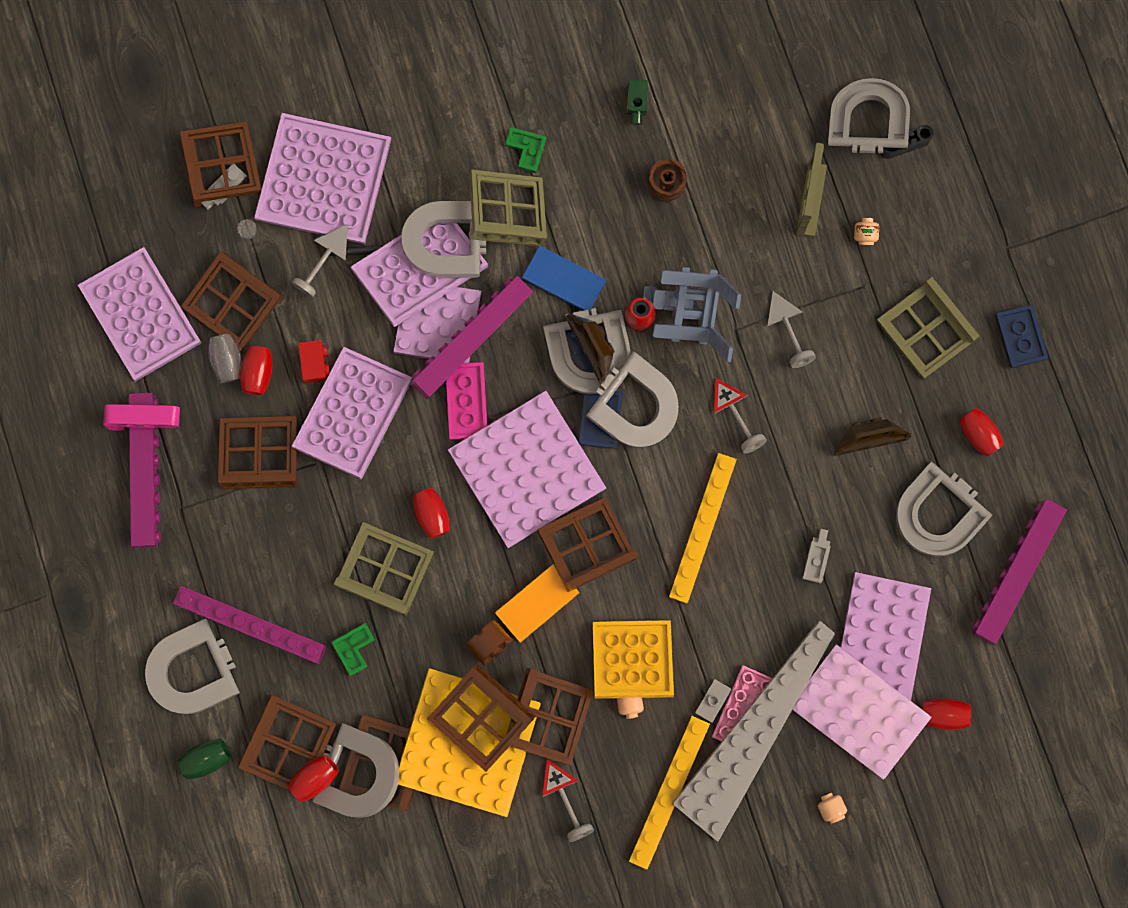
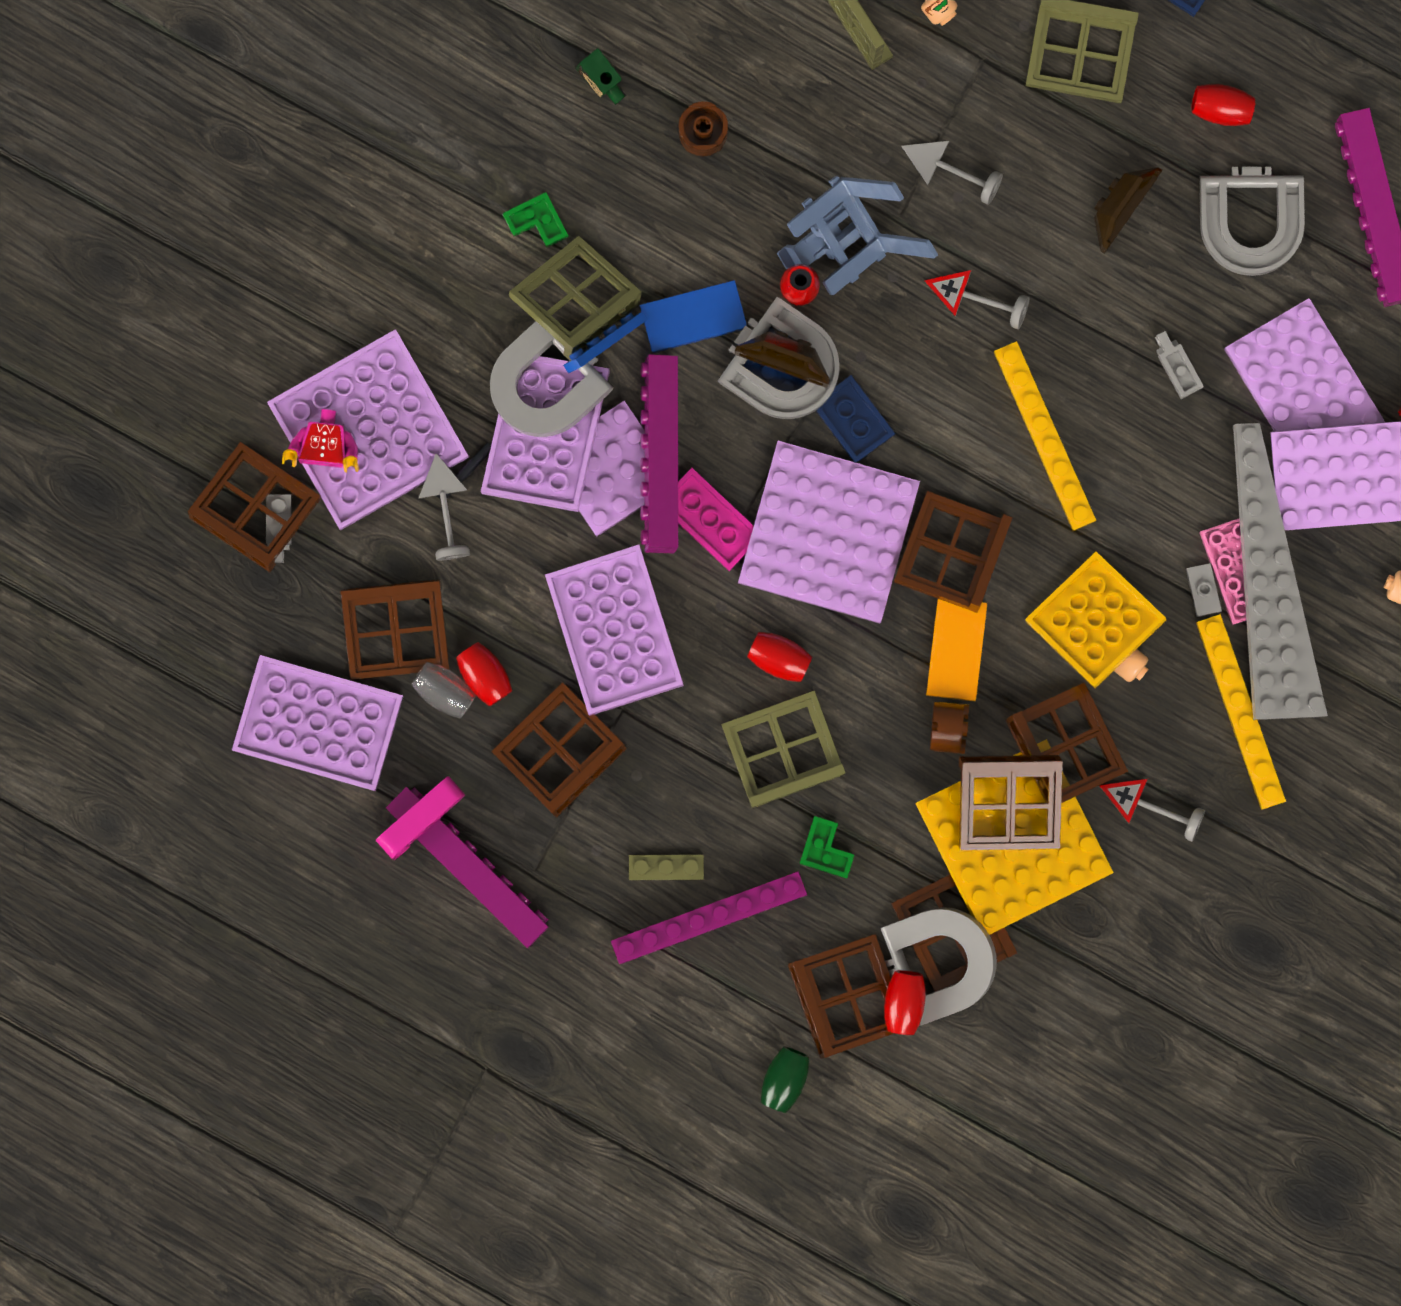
camera: 40 degrees left, 5 degrees up
light grey piece [145,619,240,714] -> none
clear tile [237,219,257,239] -> none
red brick [299,340,330,384] -> none
light grey piece [586,351,679,447] -> none
none -> torso [282,409,359,473]
none -> blue plate [563,312,647,374]
none -> olive plate [629,855,704,880]

